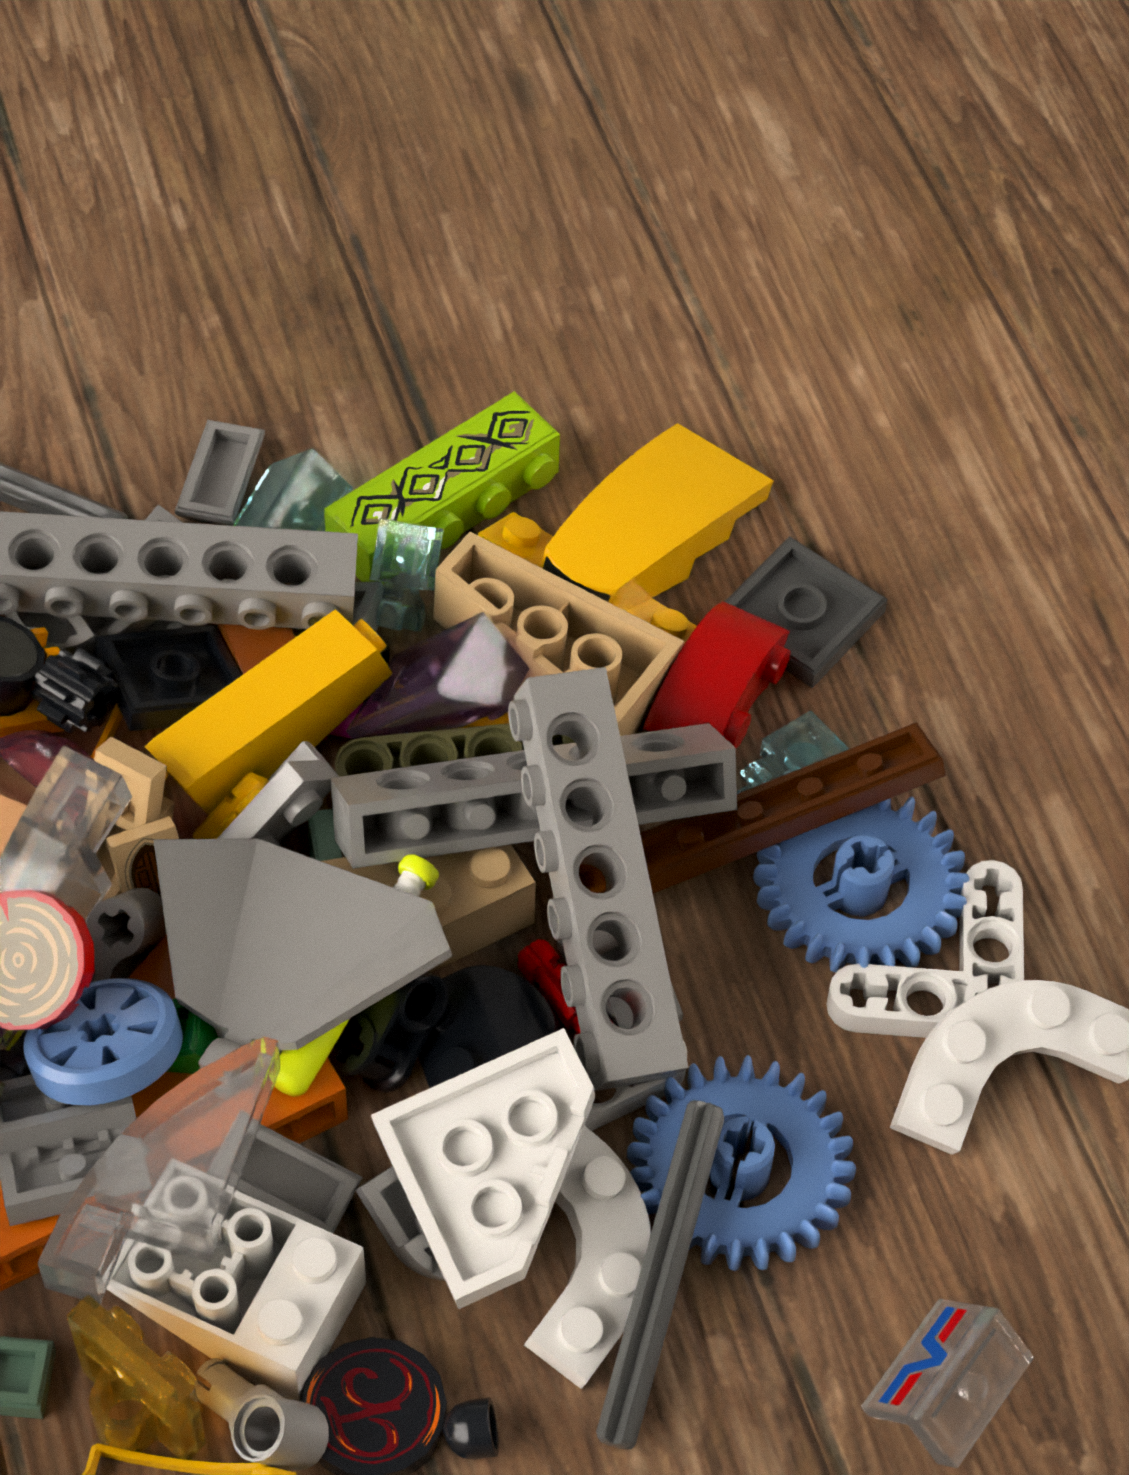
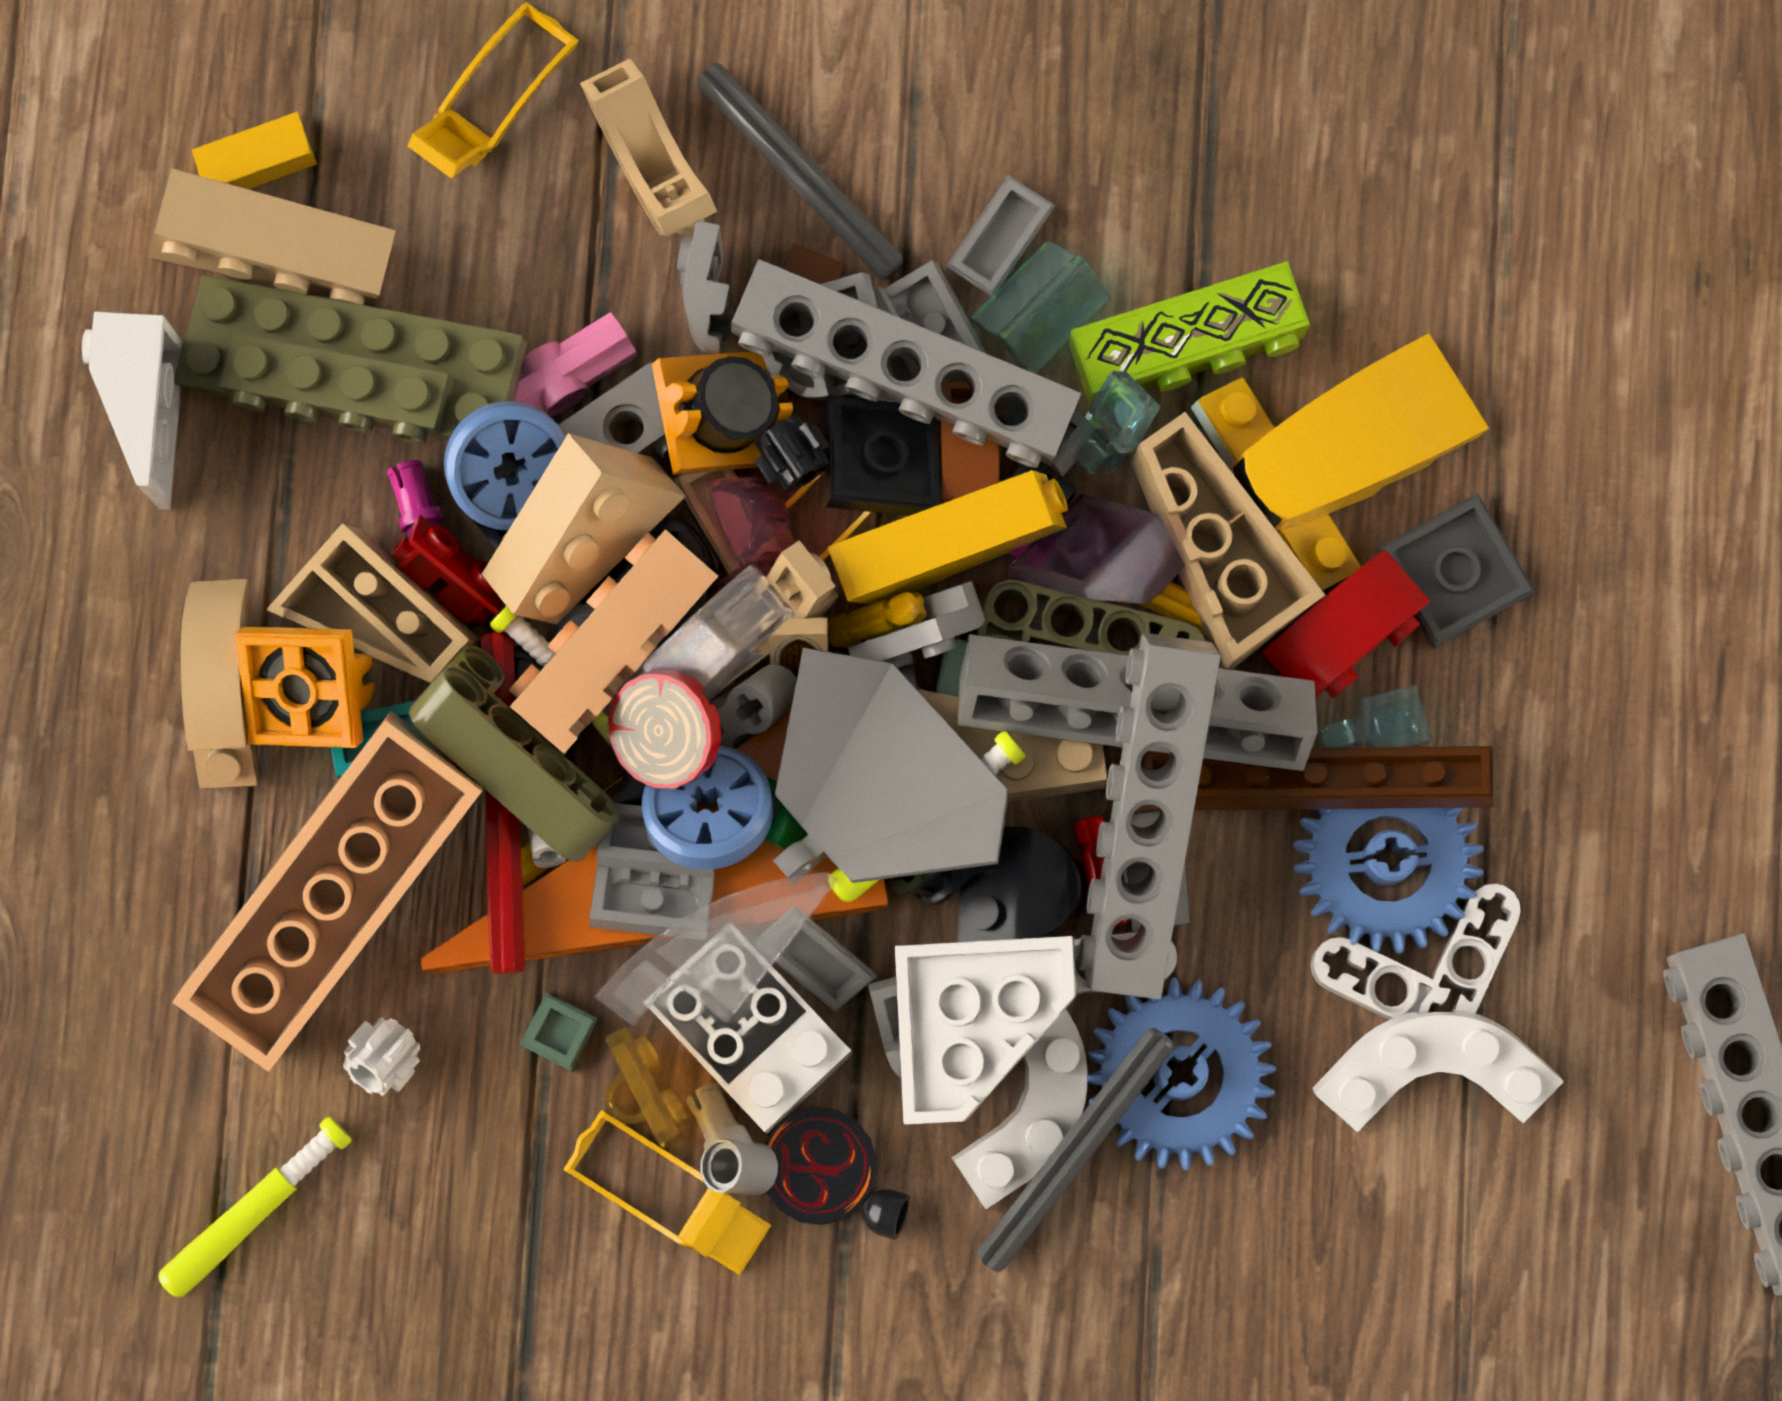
camera: 25 degrees right, 25 degrees up
clear panel [861,1299,1034,1468] -> none

